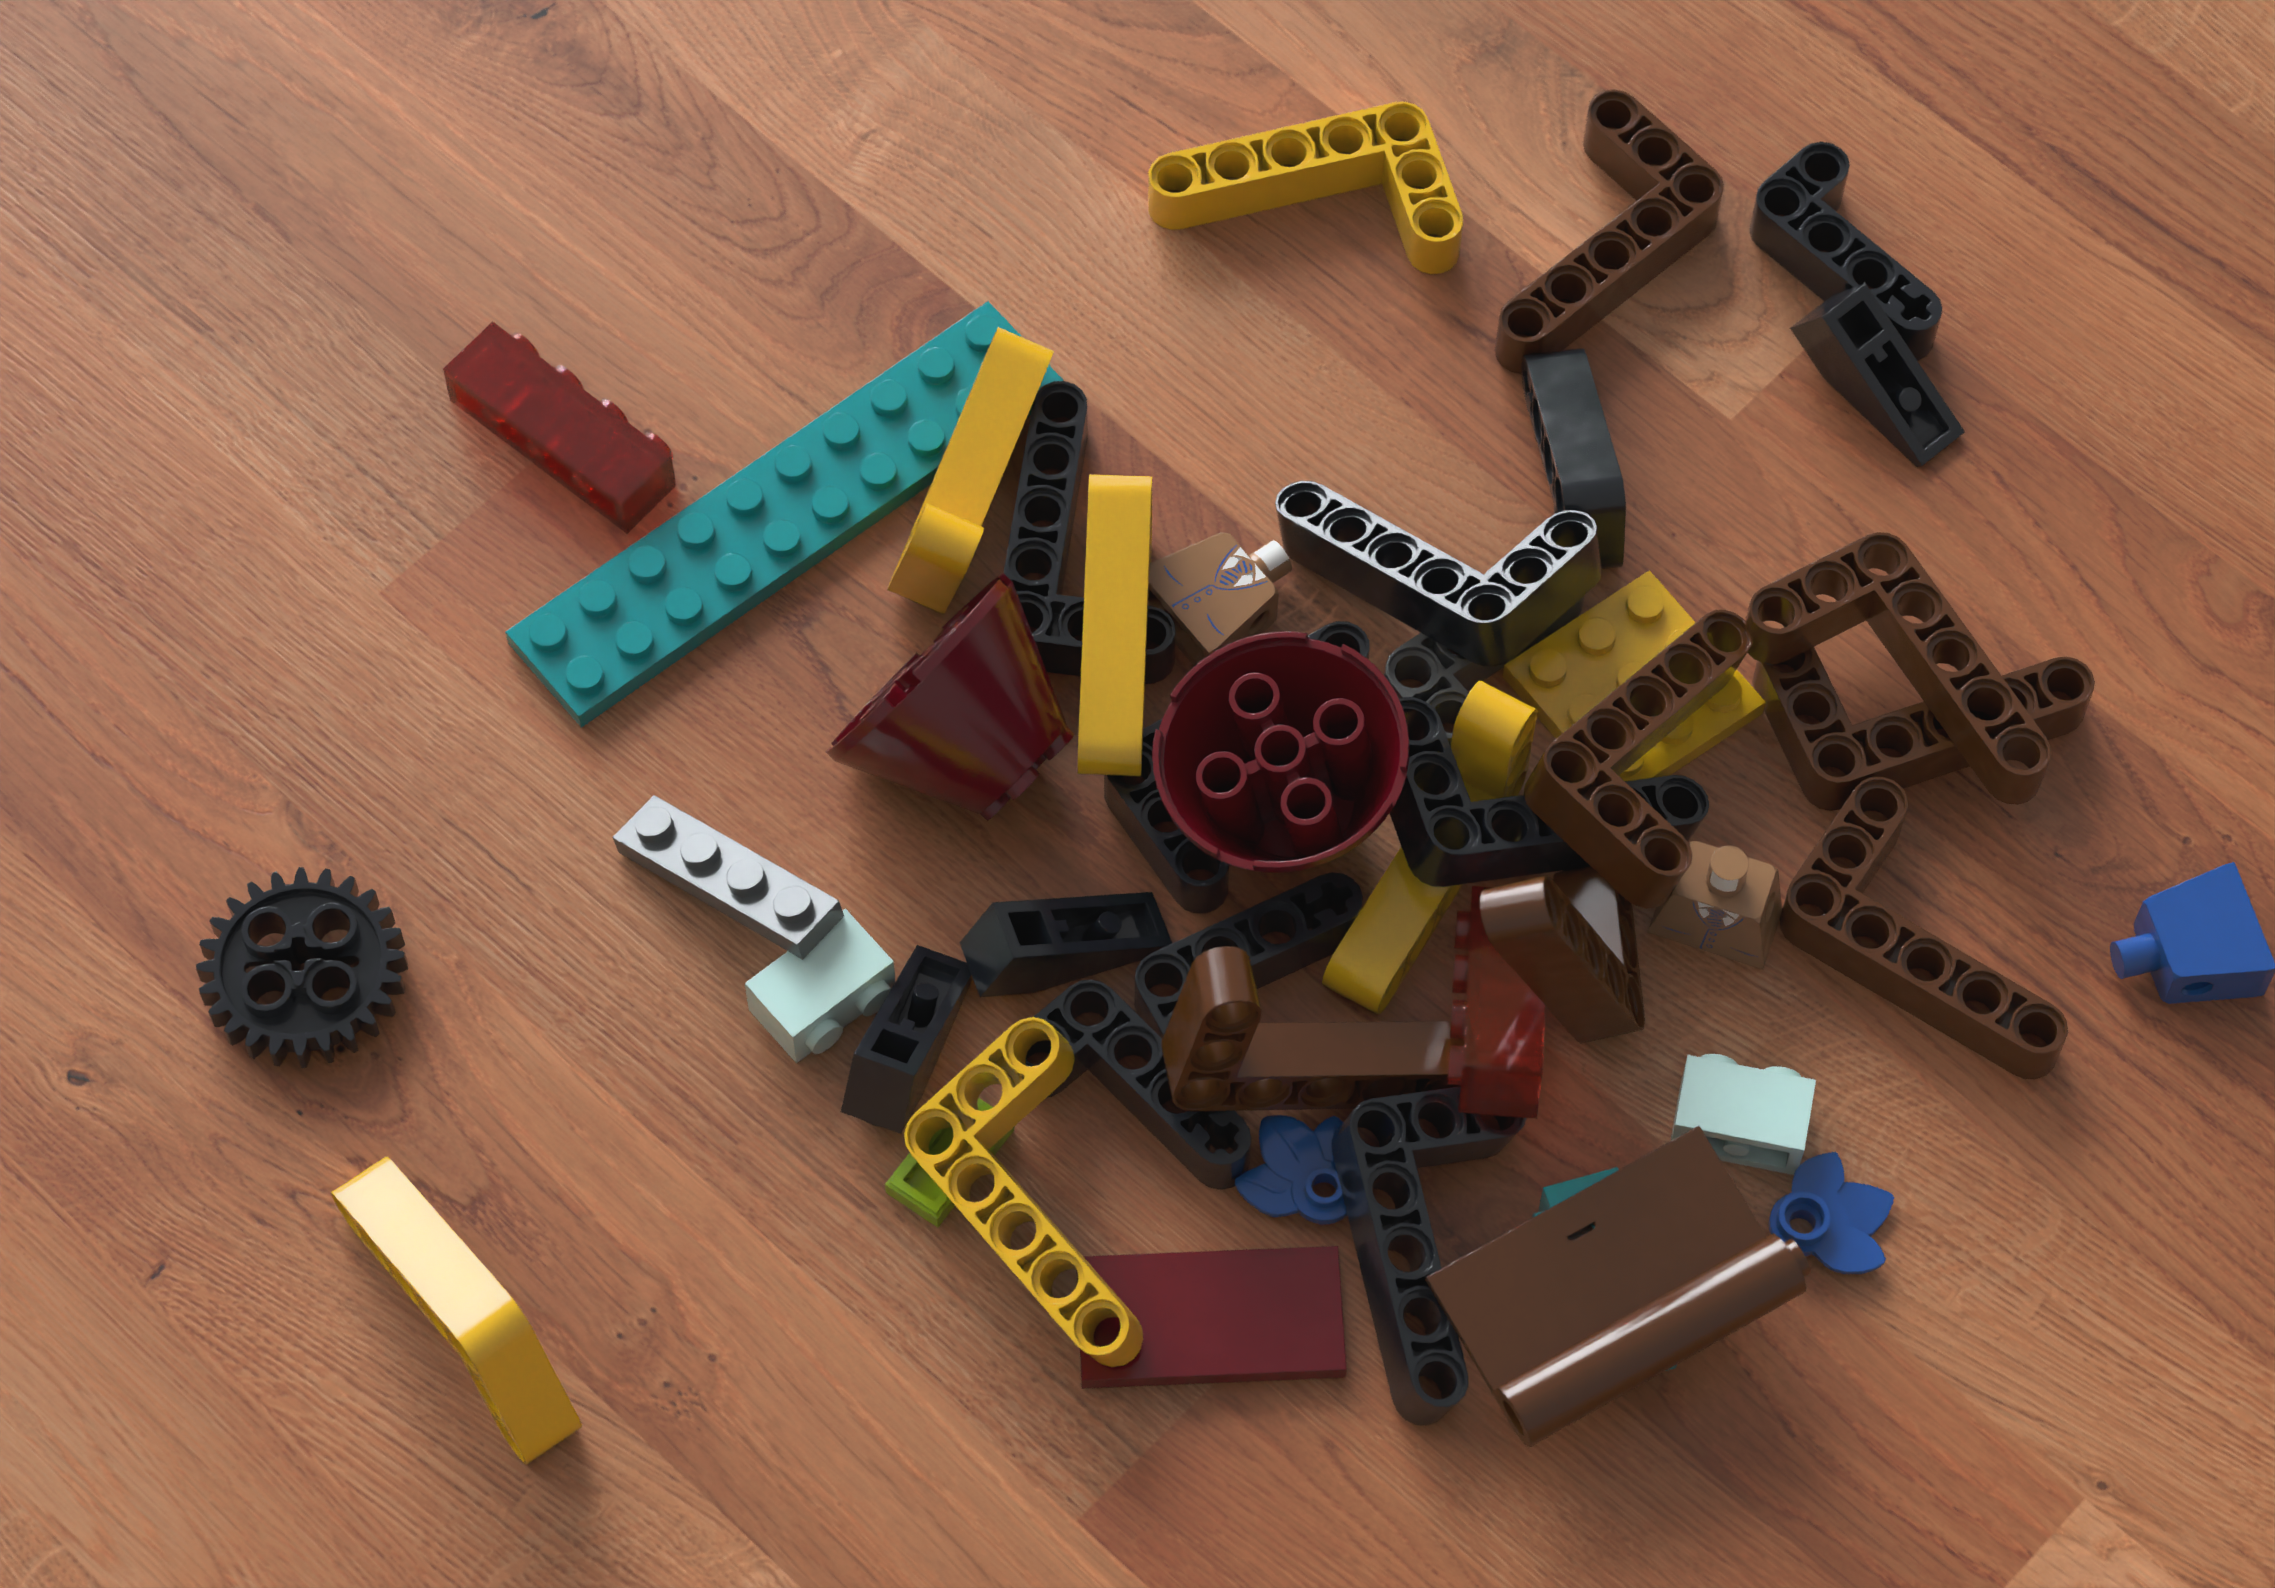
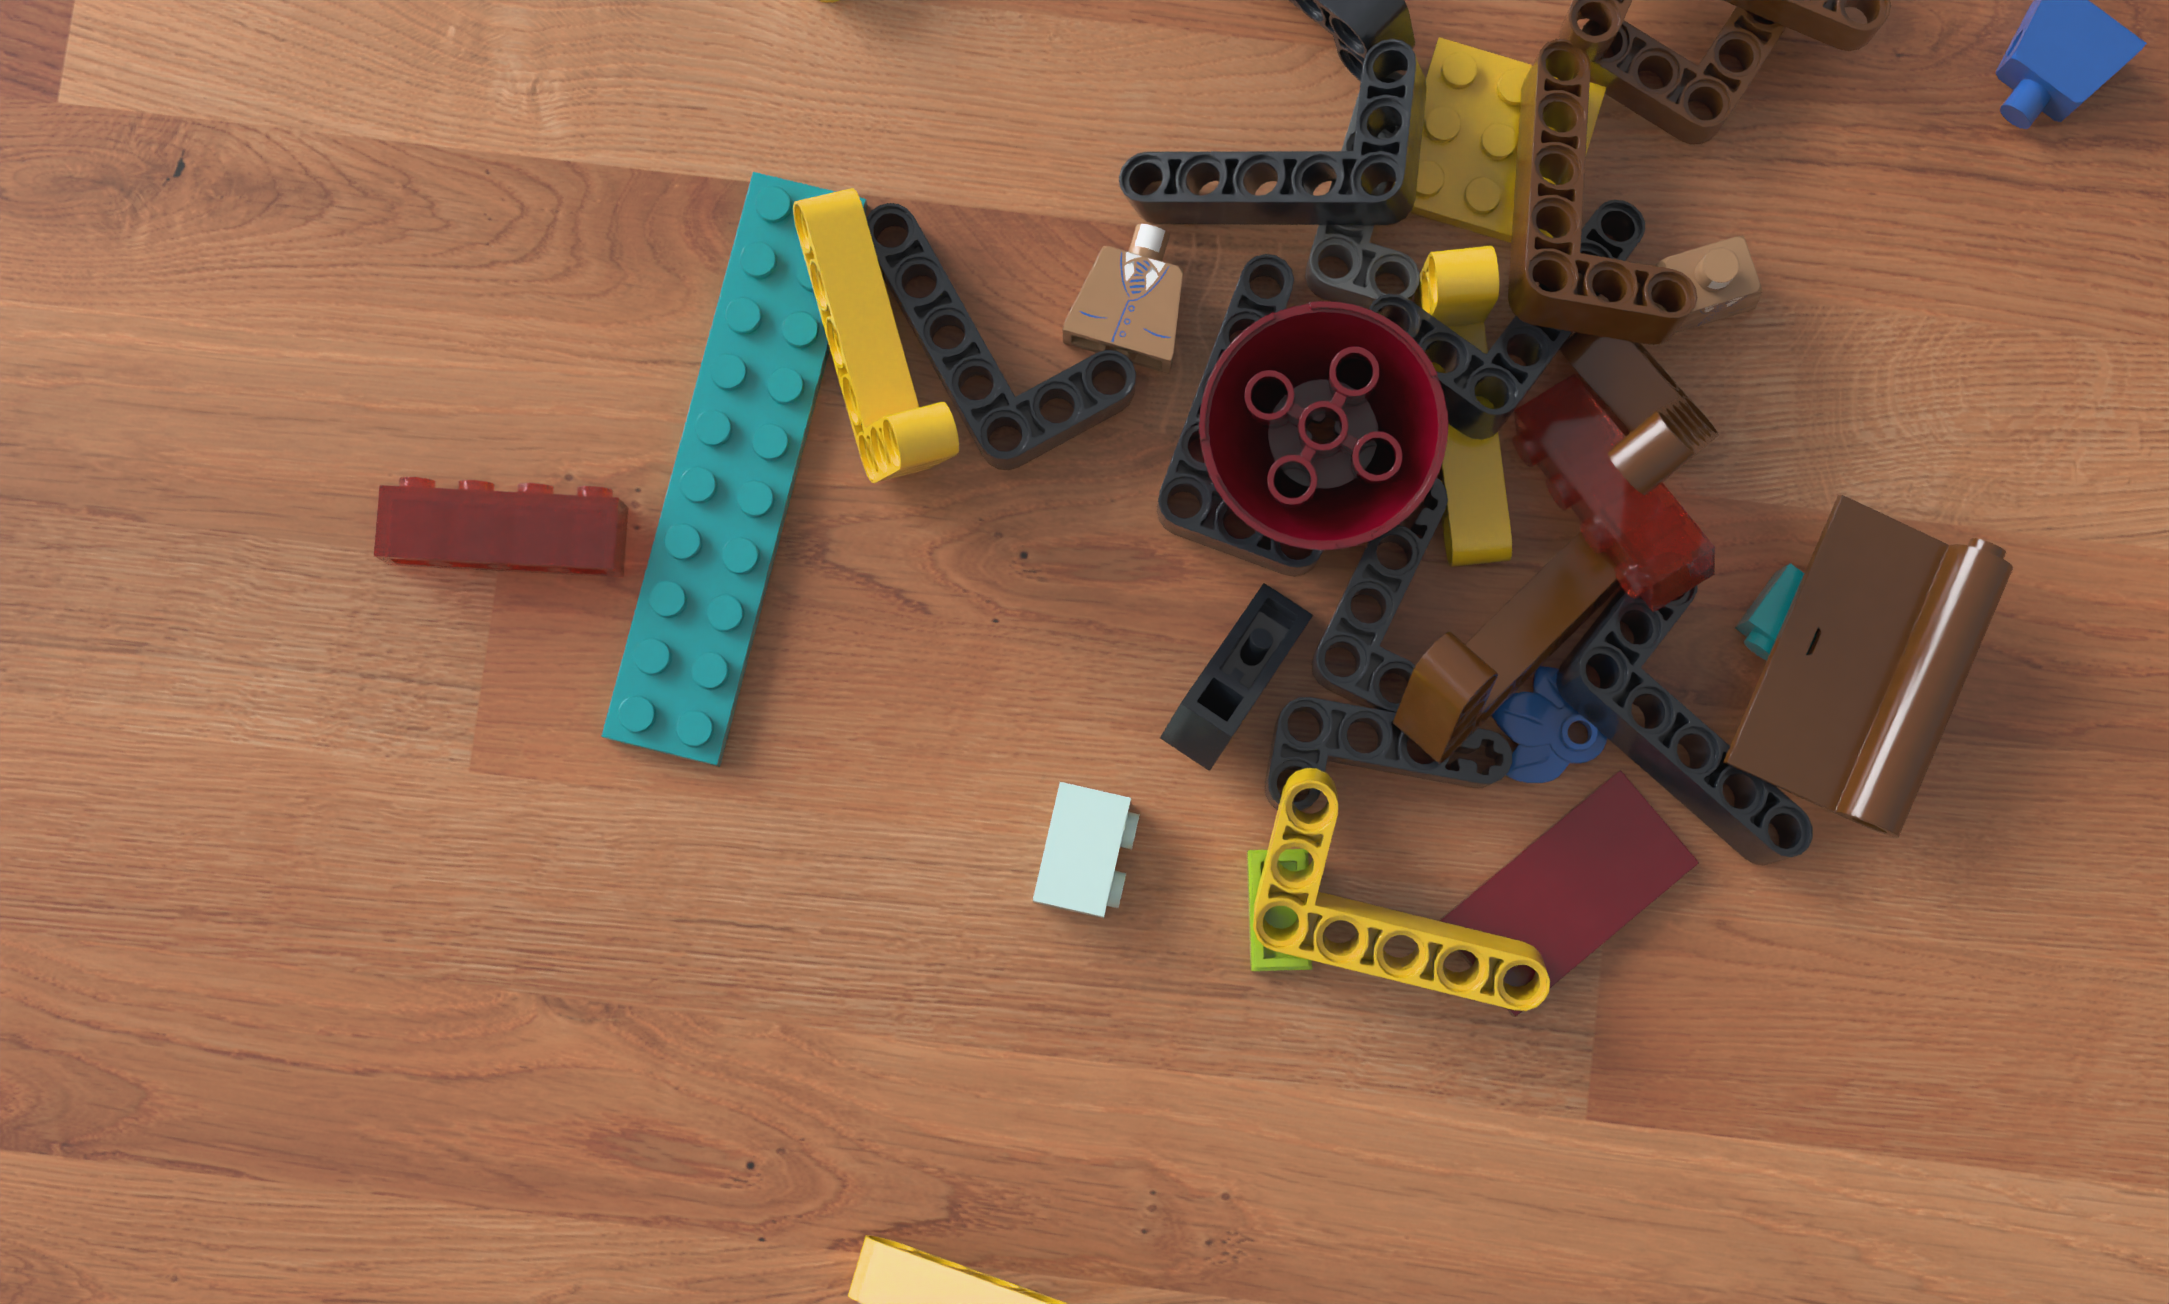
camera: 35 degrees left, 20 degrees up
black gear [196,867,408,1068] -> none
plate [612,795,844,960] -> none
dark red cone [826,573,1075,821] -> none
black slope [841,945,973,1134] -> none
yellow beam [1078,474,1152,776] -> none
light aqua brick [1670,1054,1816,1175] -> none
blue plate [1769,1152,1894,1274] -> none
reddish brown beam [1780,777,2068,1079] -> none

